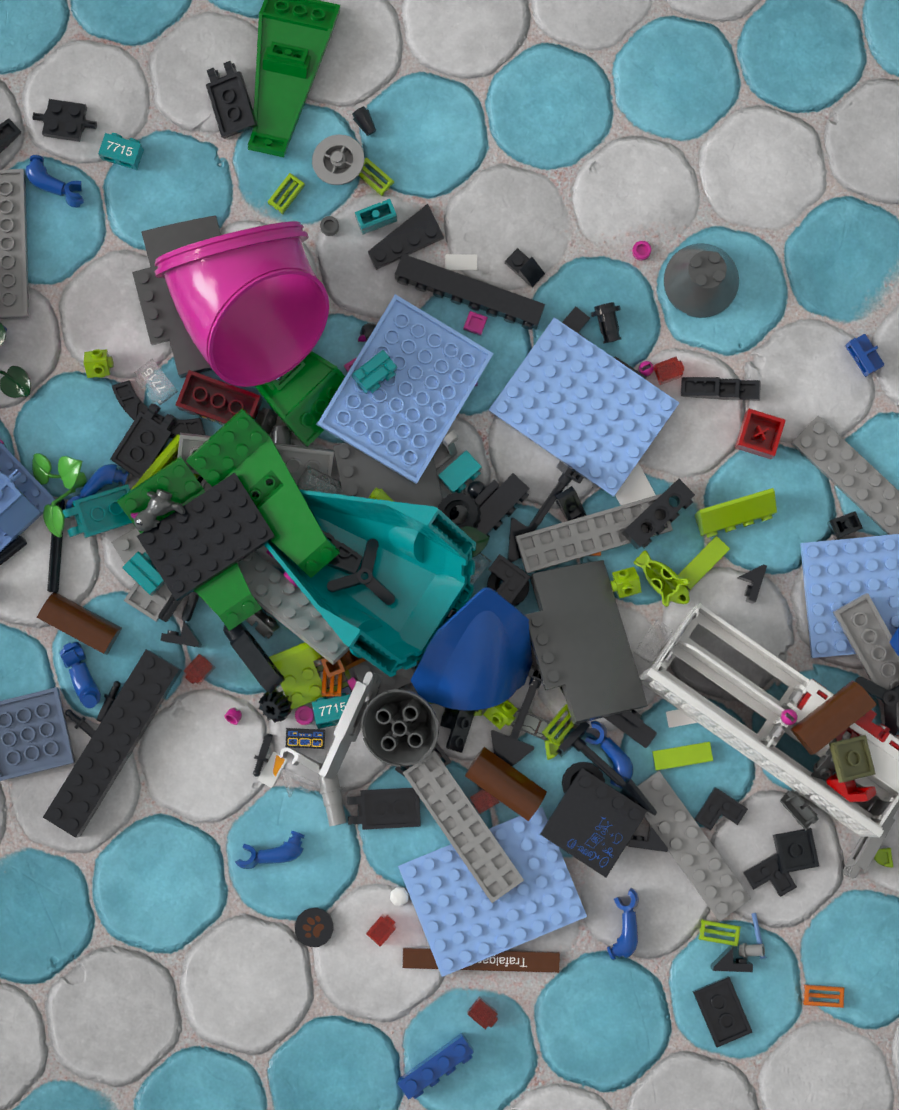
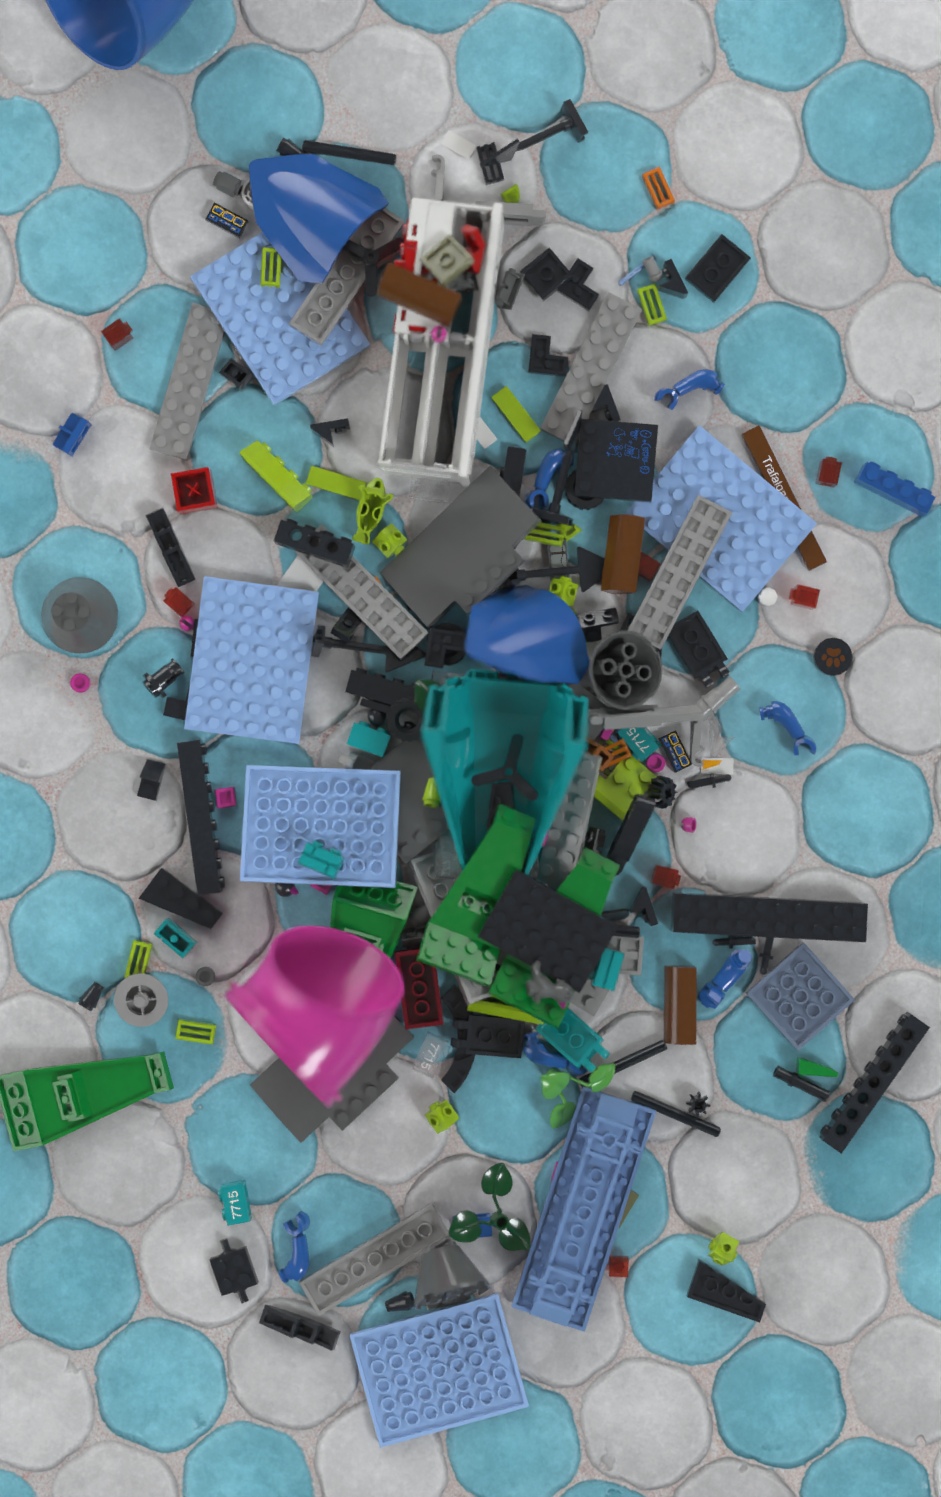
camera: 115 degrees left, 5 degrees up
black tile [206,61,258,139] -> none
white sticker [445,254,477,270] -> none

